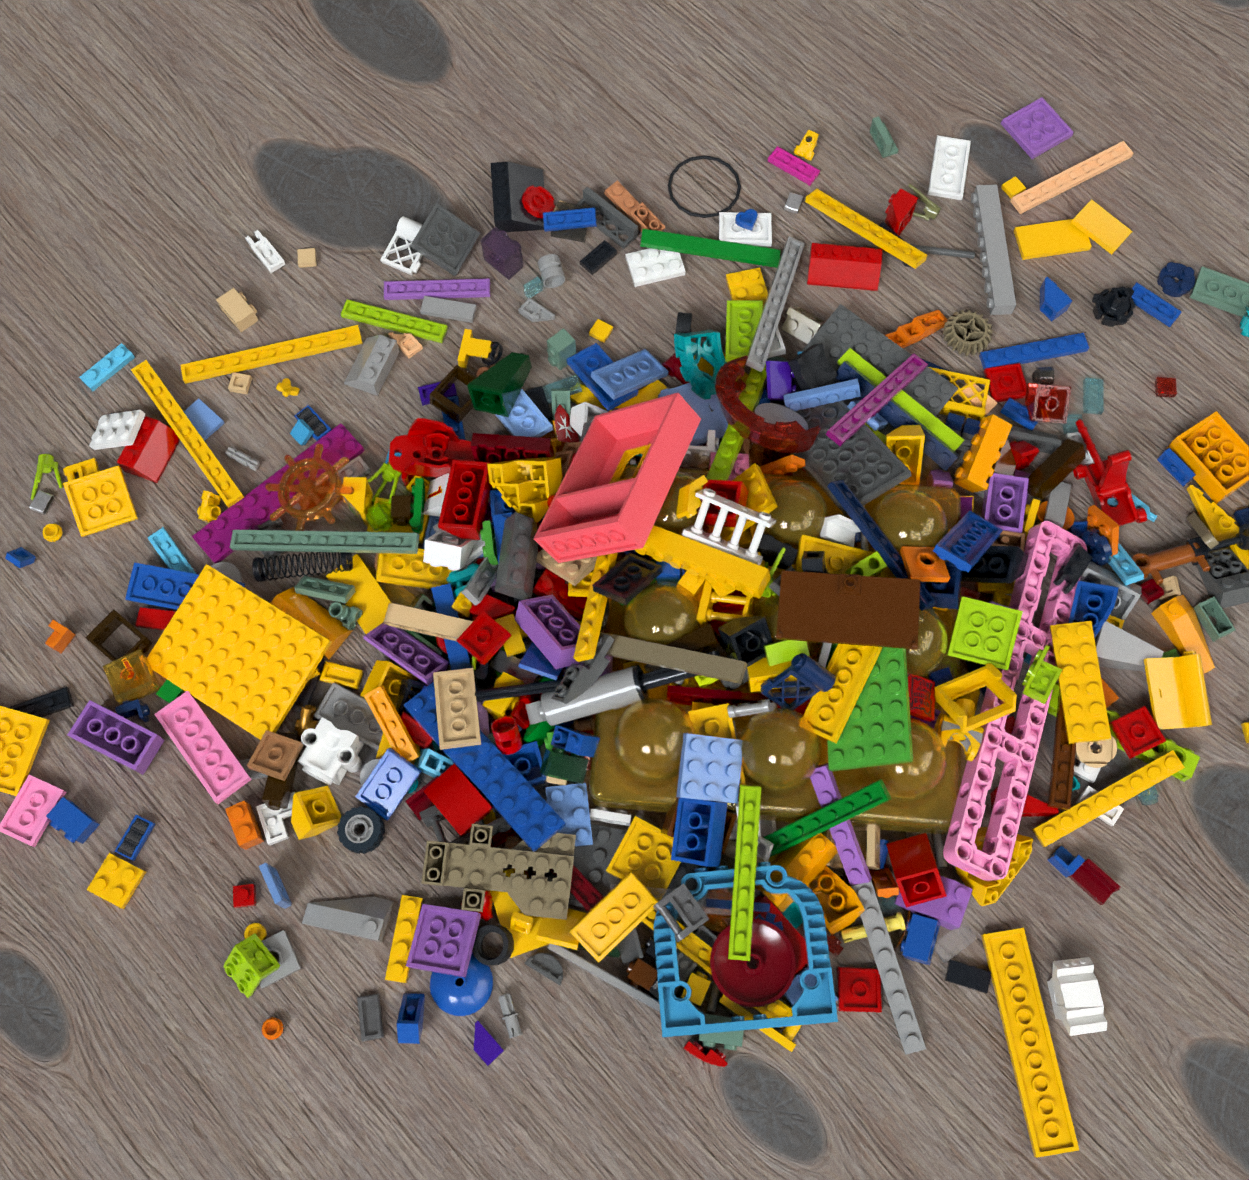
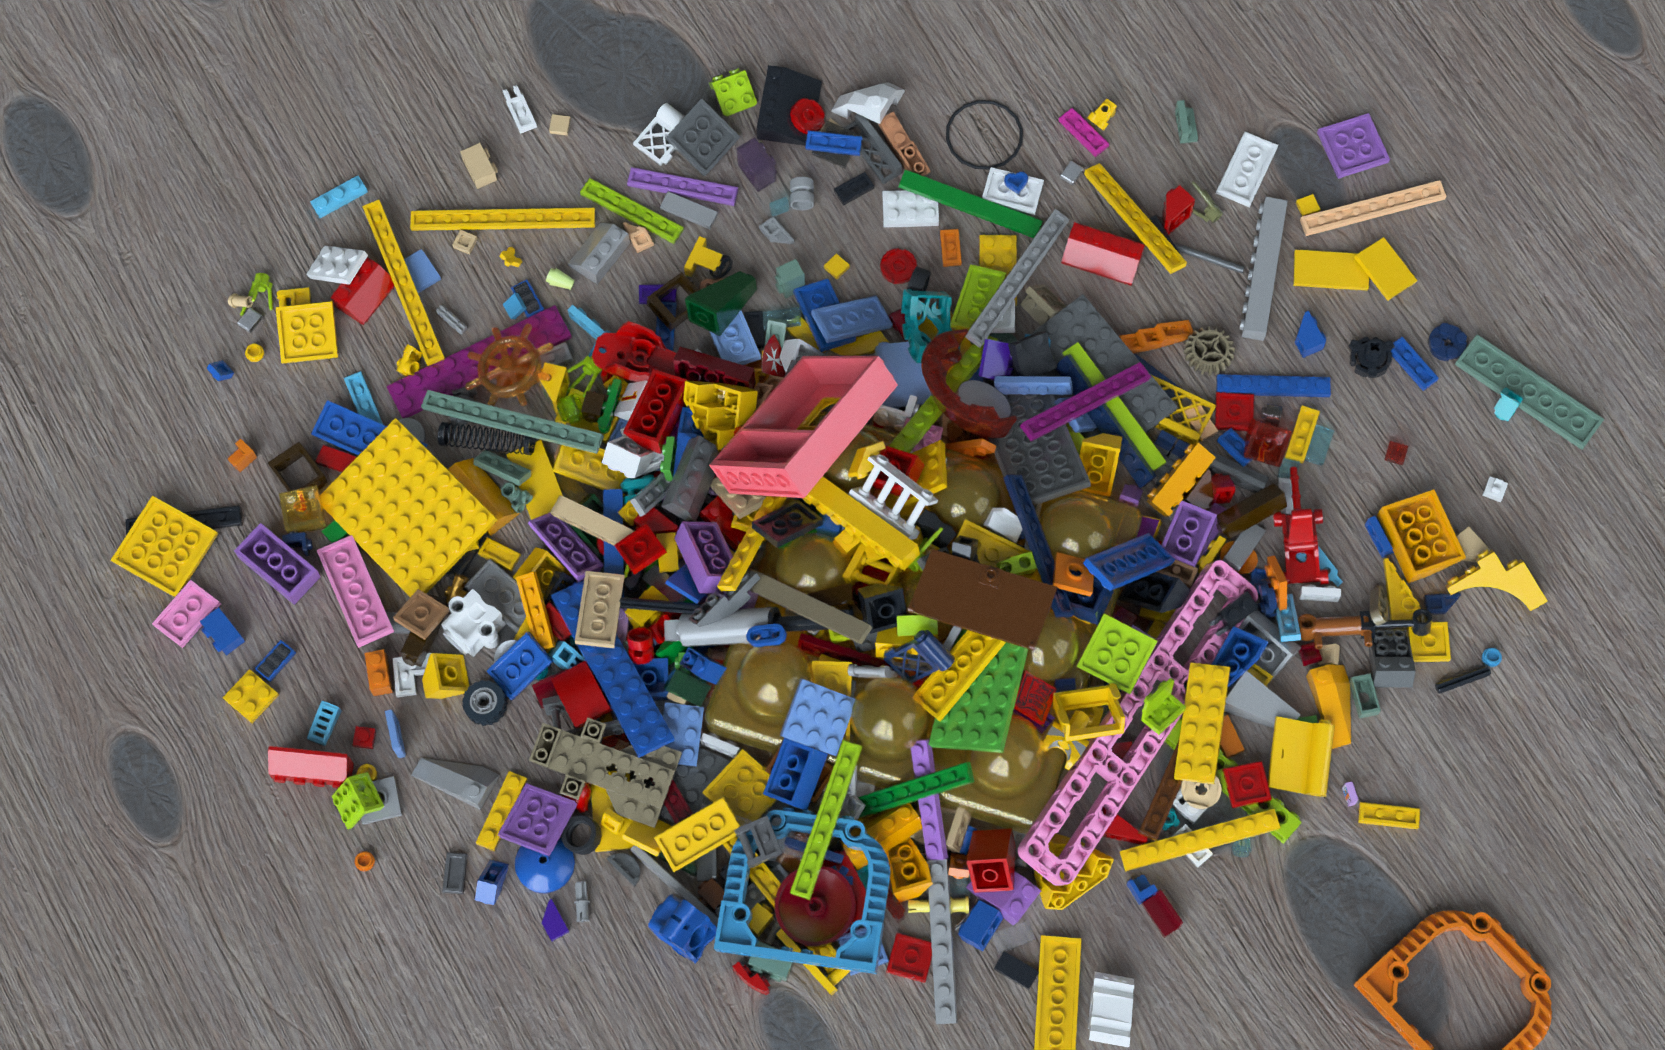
camera: 15 degrees right, 0 degrees up
none -> tan pin [228,293,253,308]
none -> slope [268,746,354,789]
none -> medium azure slope [307,701,342,746]
none -> yellowish green cone [546,268,575,290]
none -> medium azure plate [568,305,610,340]
none -> blue piece [648,894,717,964]
none -> lime bracket [709,68,757,116]
none -> blue plate [746,624,787,647]
none -> white brick [832,82,905,124]
none -> red tile [880,248,917,284]
none -> orange plate [940,229,962,267]
none -> yellow plate [1285,405,1320,464]
none -> white plate [1299,584,1341,602]
none -> lavender tile [1342,782,1359,807]

